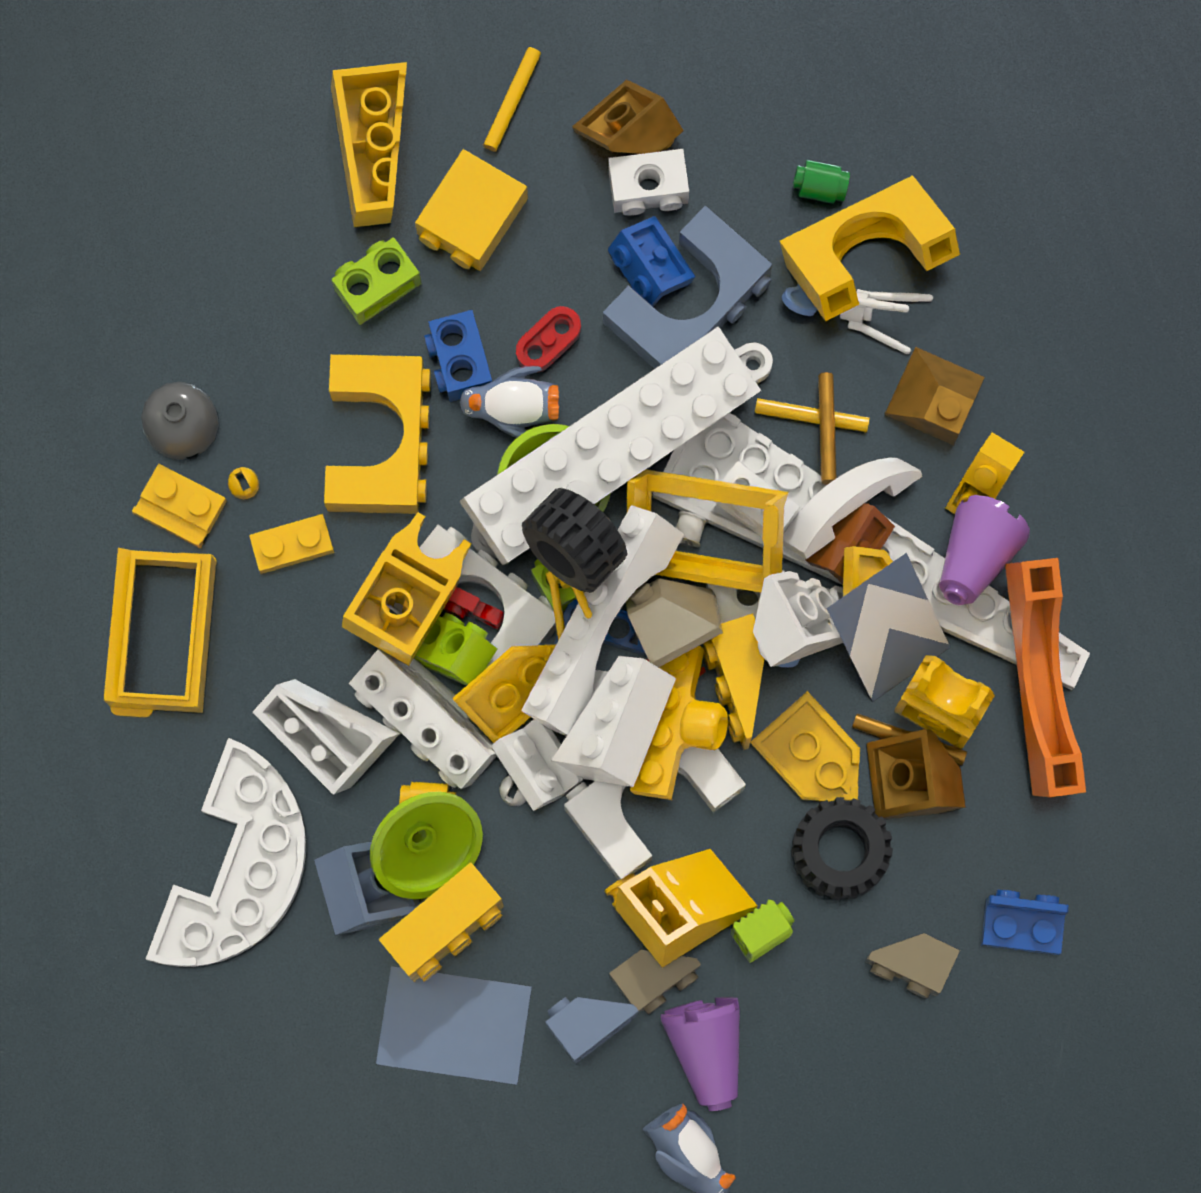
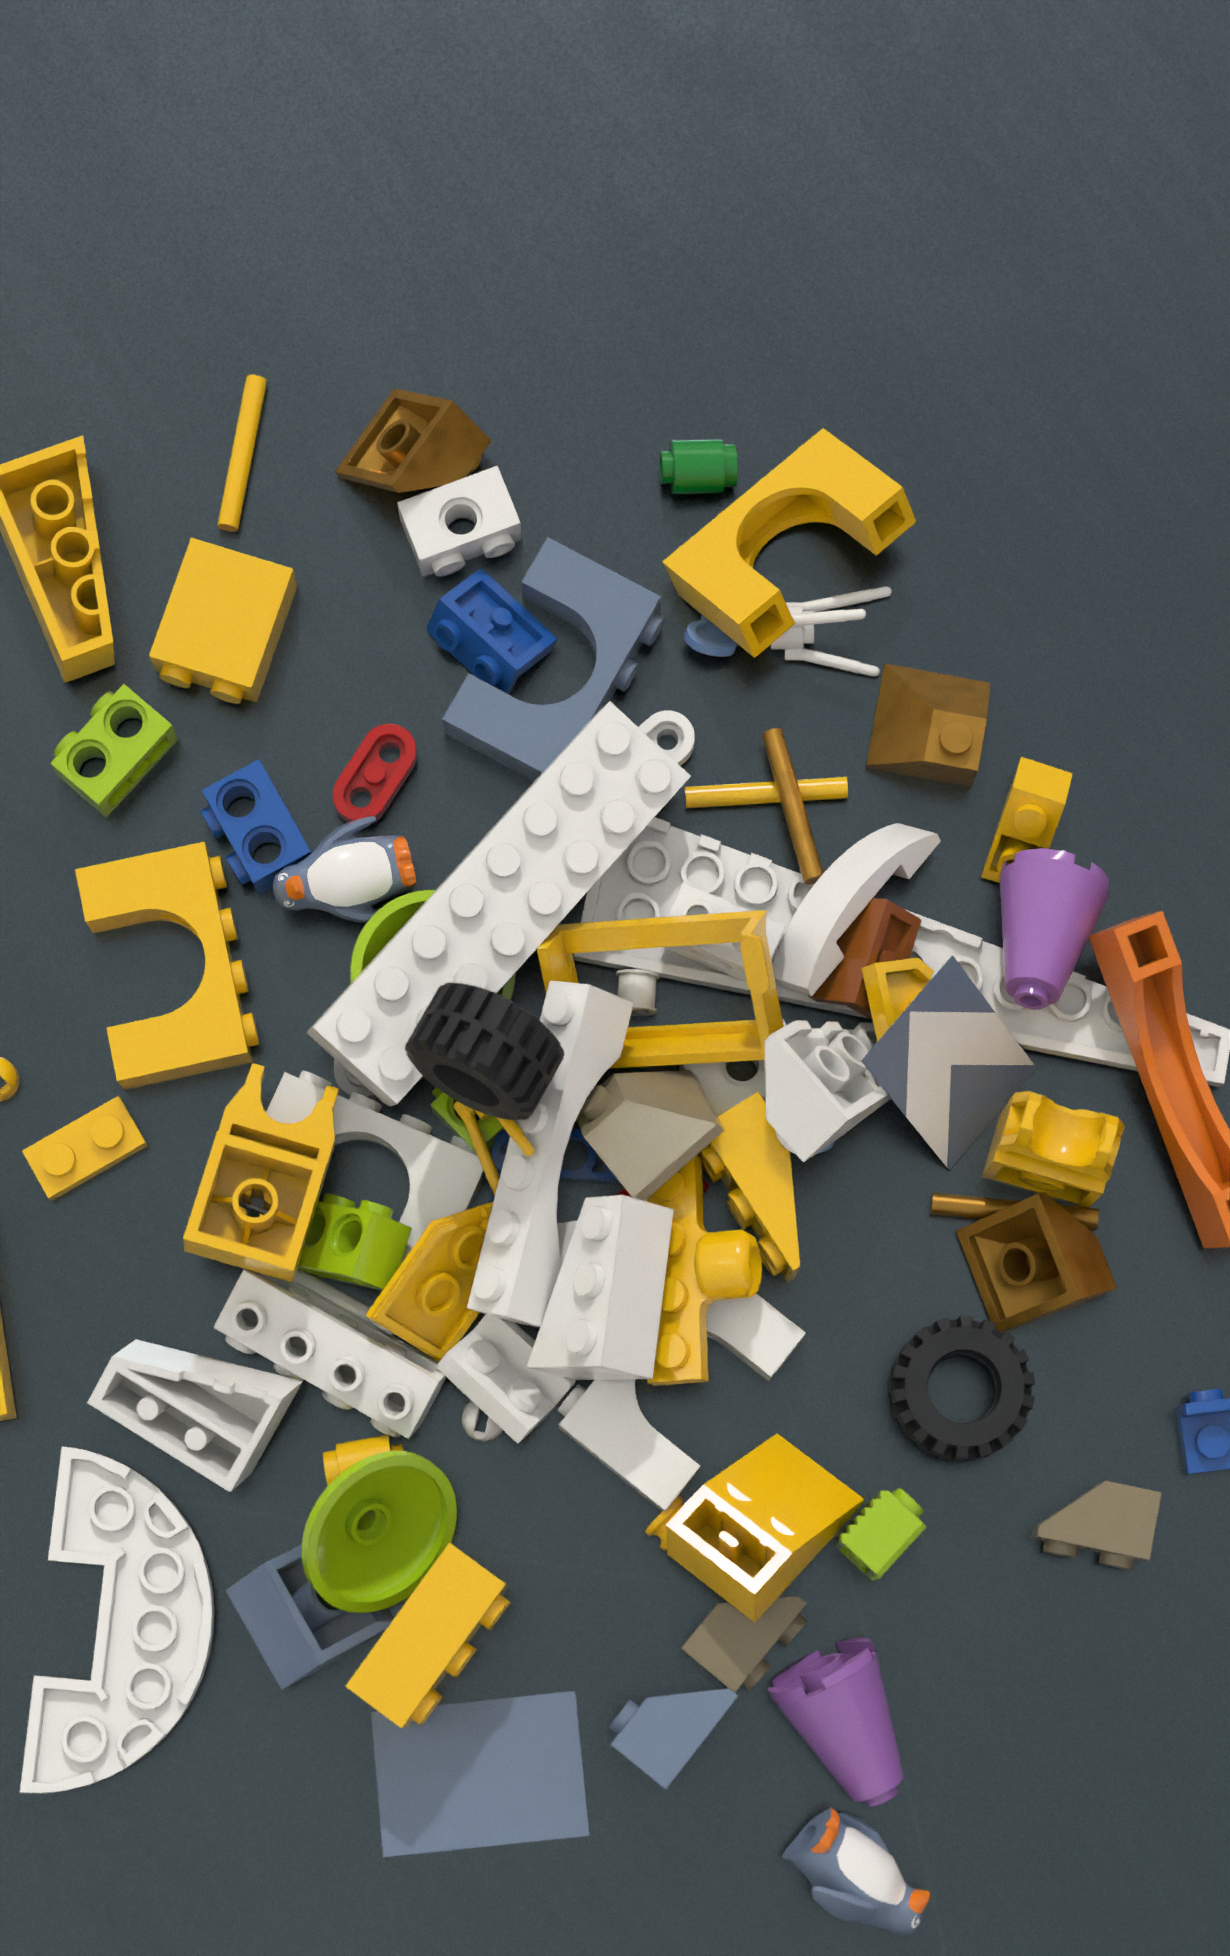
camera: 15 degrees left, 0 degrees up
red plate [443,587,504,630] -> none
yellow tile [750,691,860,802] -> none

